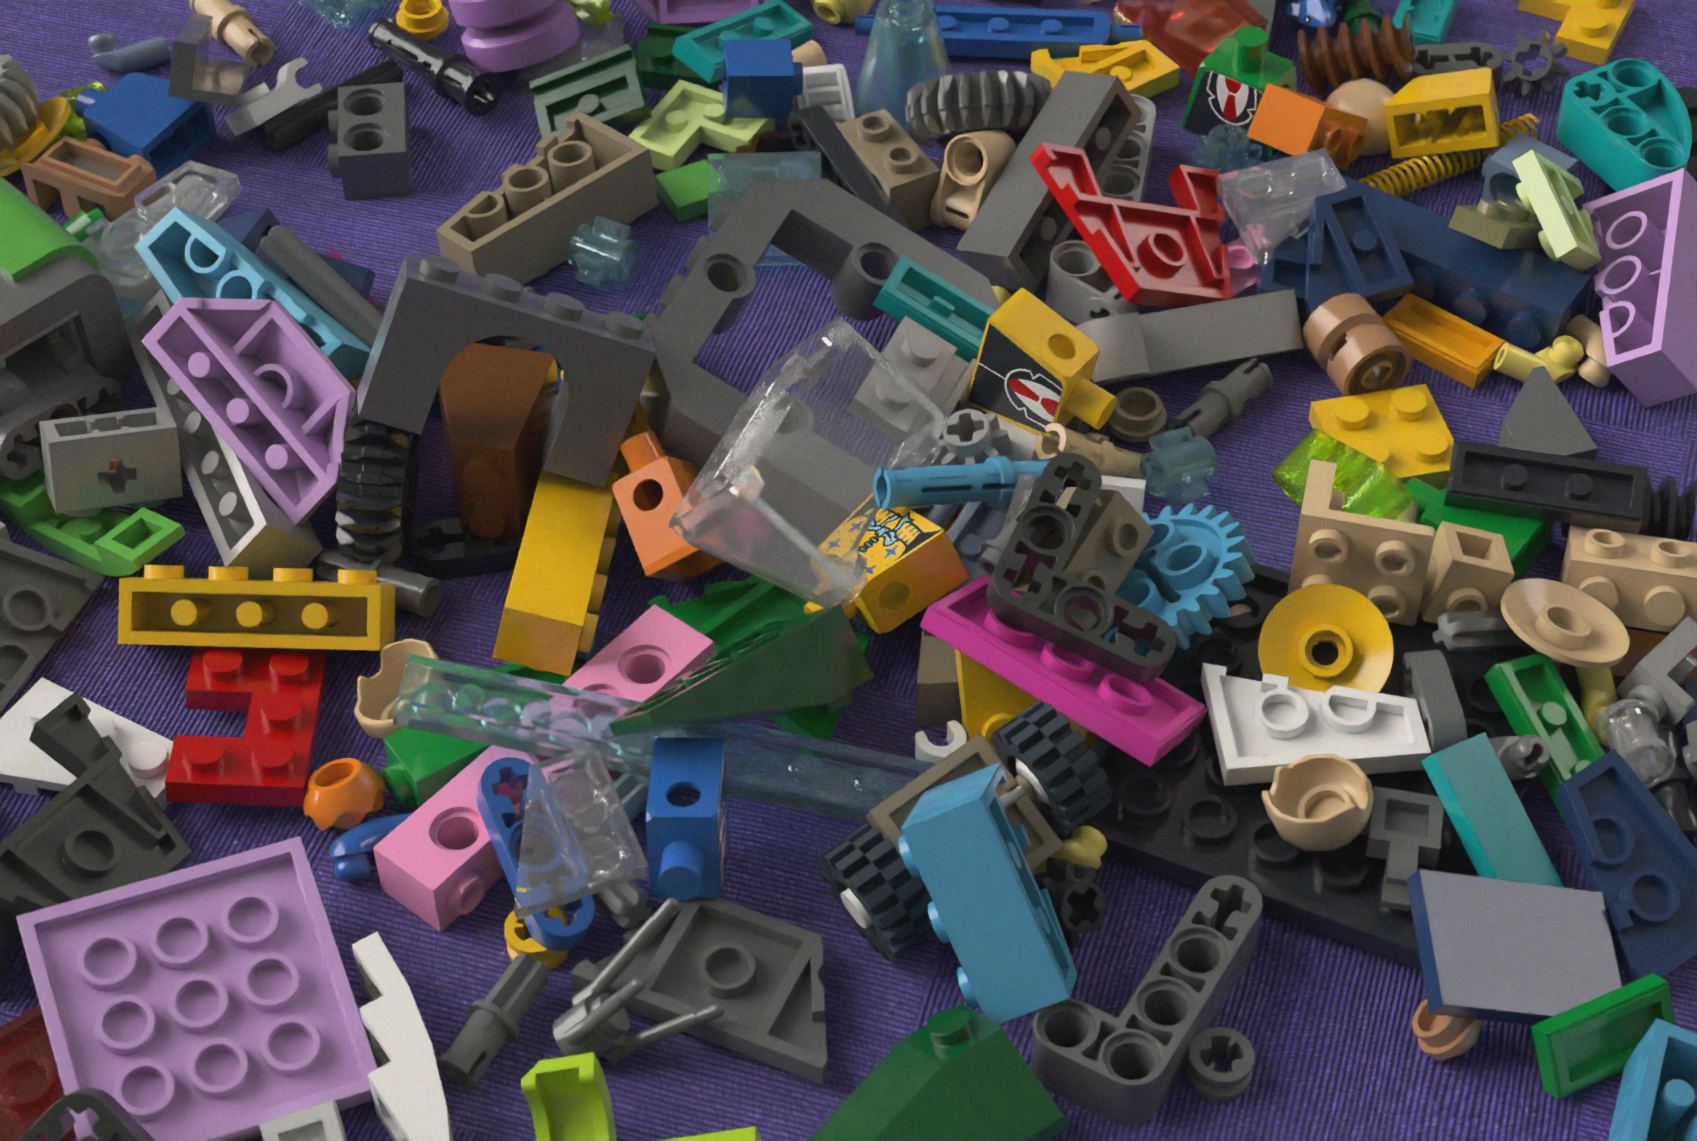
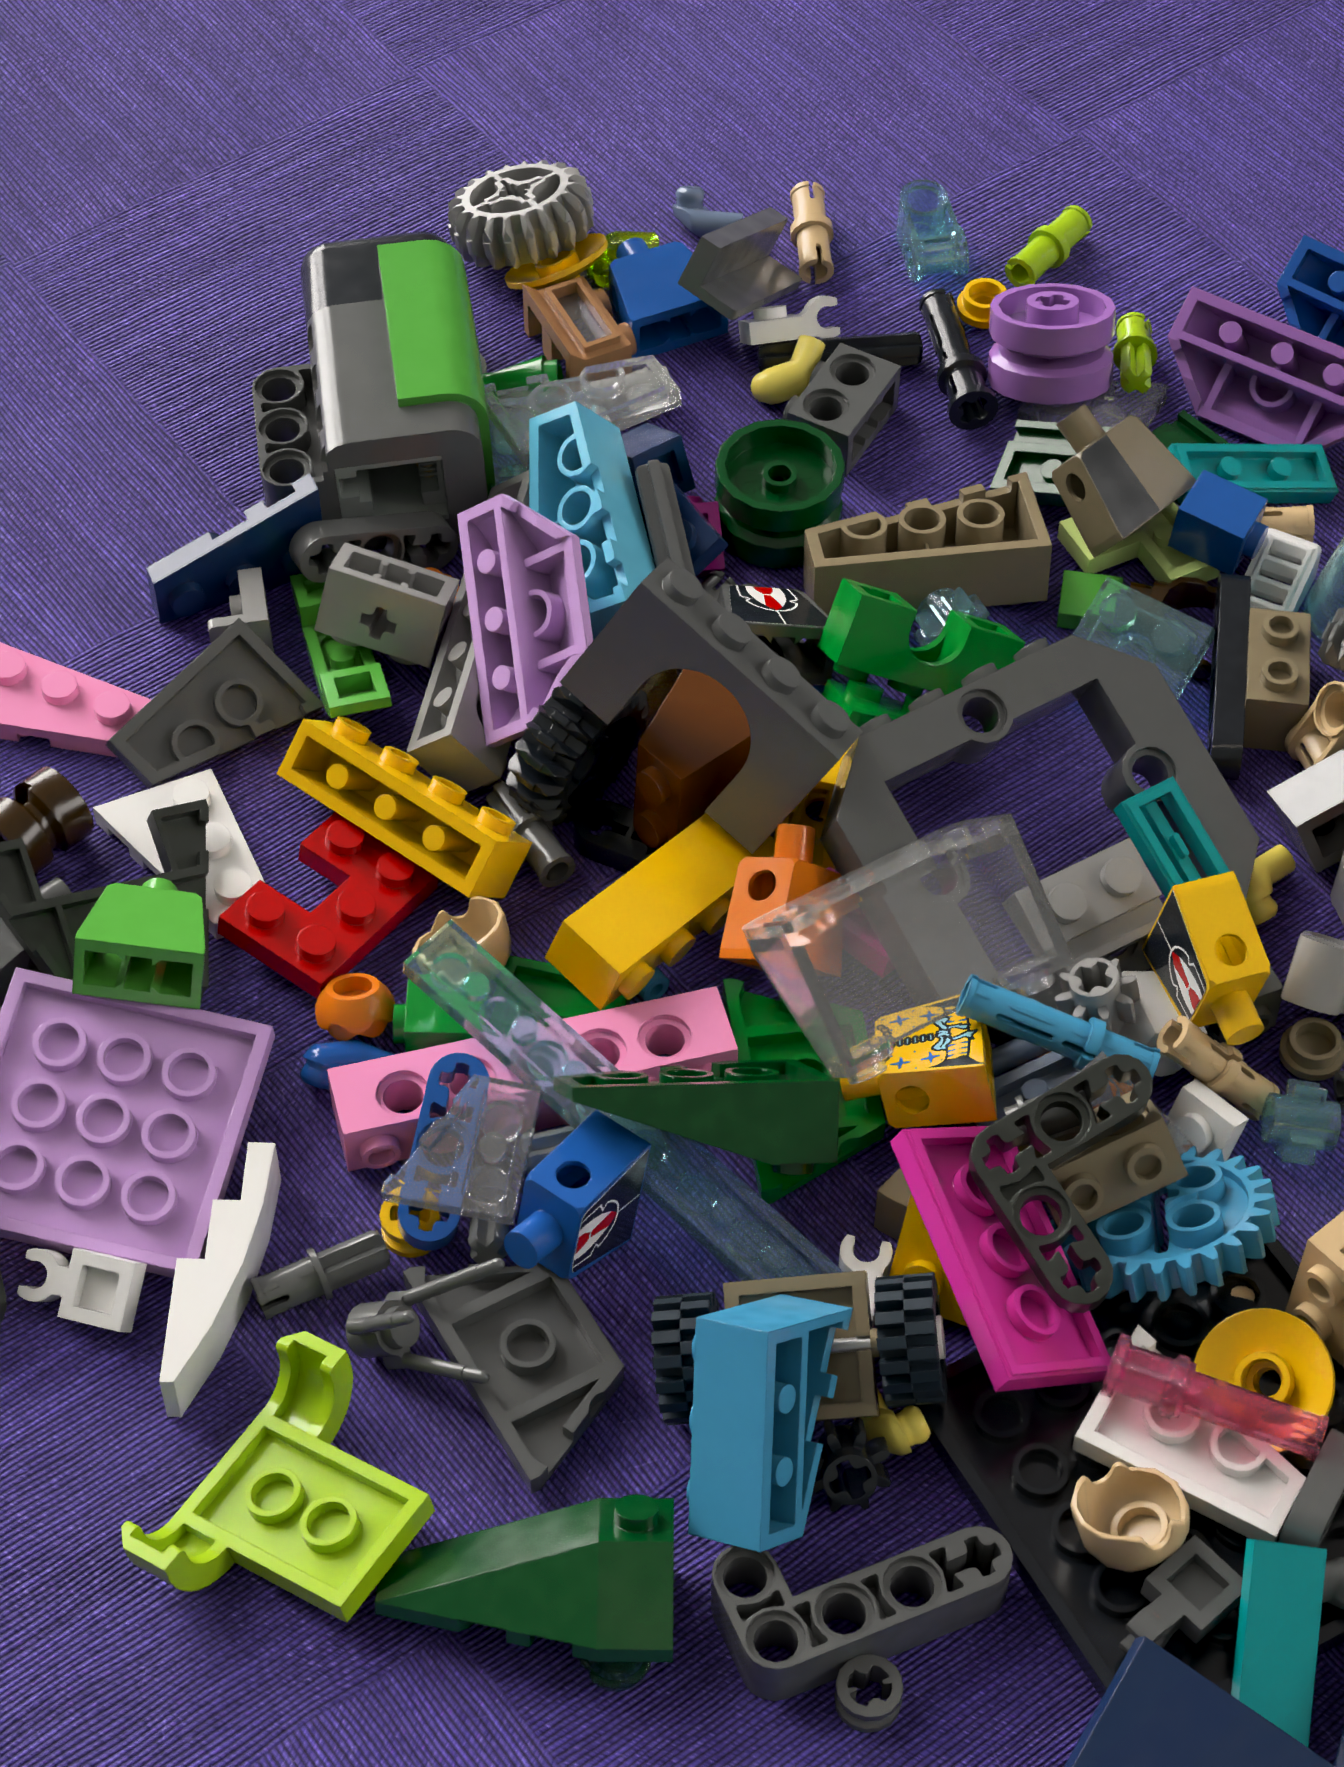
camera: 35 degrees right, 5 degrees up
none -> bright green torso [72,878,205,1010]
none -> dark green wheel [714,419,845,569]
none -> light yellow arm [750,335,825,405]
none -> green arch [817,578,1026,697]
none -> dark tan torso [1052,404,1196,558]
none -> clear pink pin [1100,1332,1329,1462]

